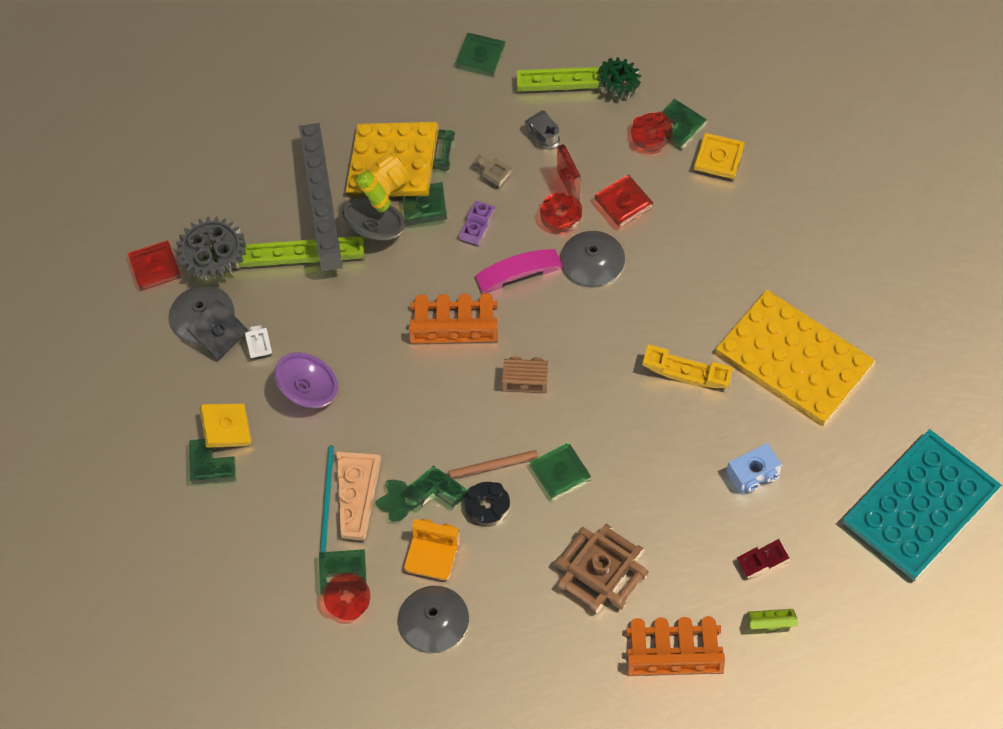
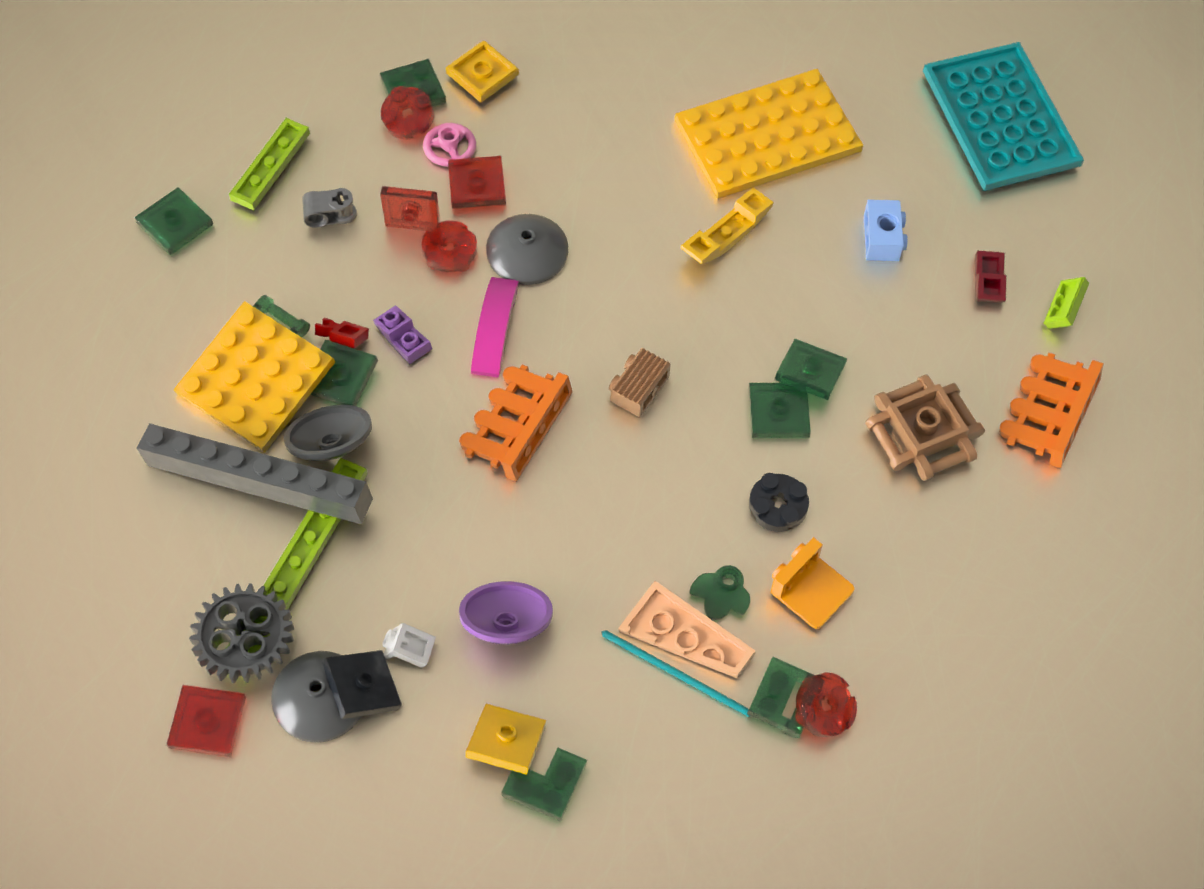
camera: 65 degrees left, 0 degrees up
yellow piece [356,151,411,212] -> none
dark grey dish [399,586,469,653] -> none
clear green plate [405,465,468,508] -> none
nougat bar [448,450,538,480] -> none
dark tan plate [474,155,512,187] -> none
dark green gear [597,57,642,99] -> none
none -> red plate [315,317,369,349]
none -> bright pink piece [423,123,476,167]
none -> clear green plate [775,339,848,400]

